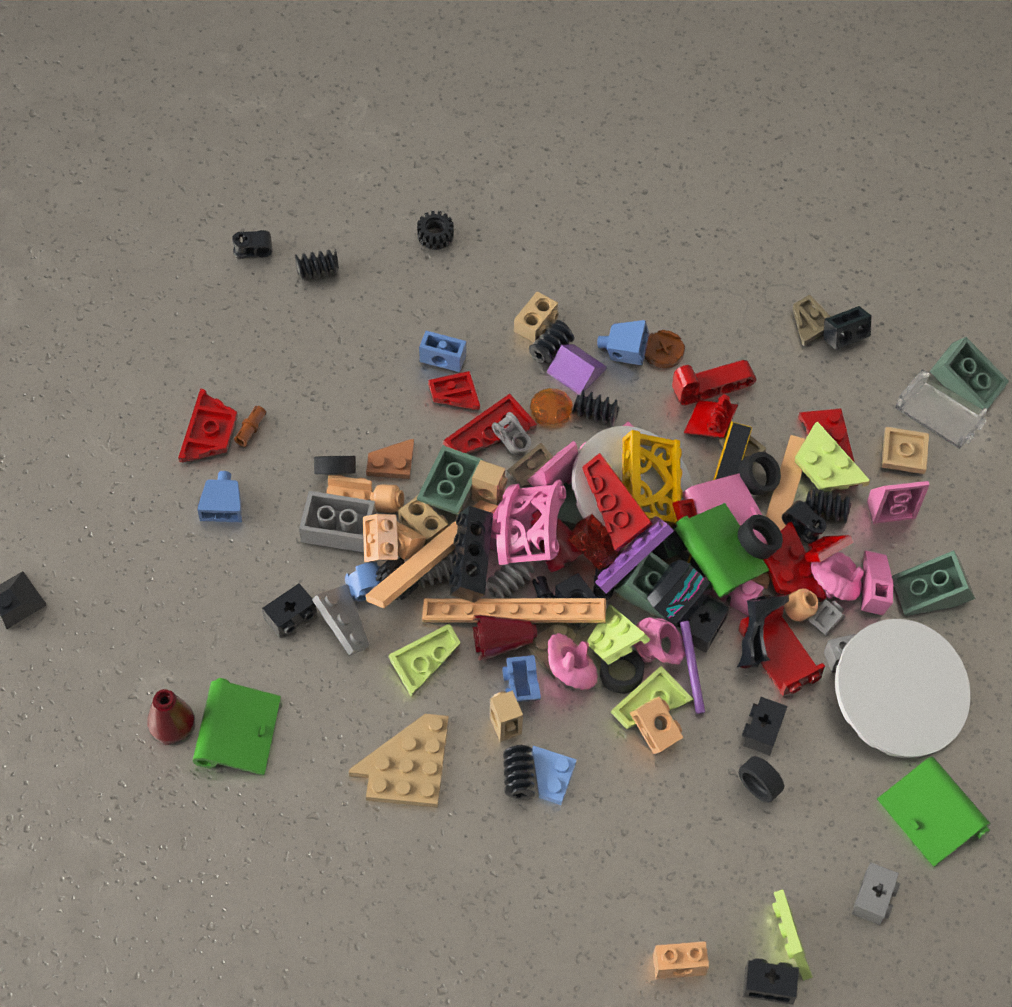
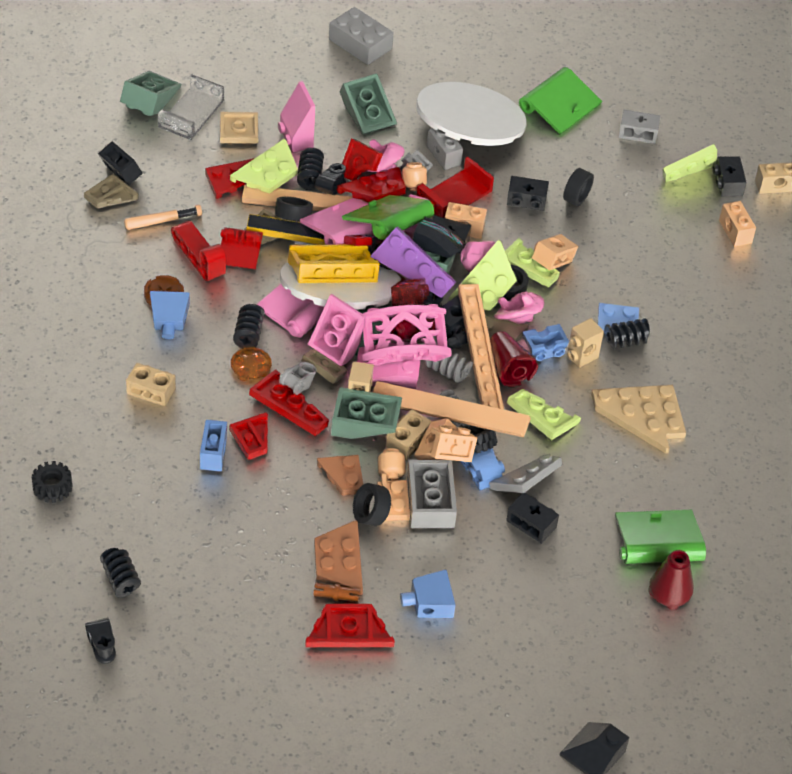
camera: 105 degrees left, 10 degrees down
black brick [449,506,493,603] -> none
black piece [529,320,575,363] -> none
medium lavender slope [547,344,607,394] -> none
red wing [582,453,653,552] -> none
medium lavender bar [680,621,705,714] -> none
black animal [737,595,789,669] -> none
black tyre [738,514,783,559] -> none
bright pink slope [861,550,893,615] -> none
none -> light nougat piece [124,205,202,230]
none -> nougat wing [314,521,363,596]
none -> light nougat brick [445,202,487,239]

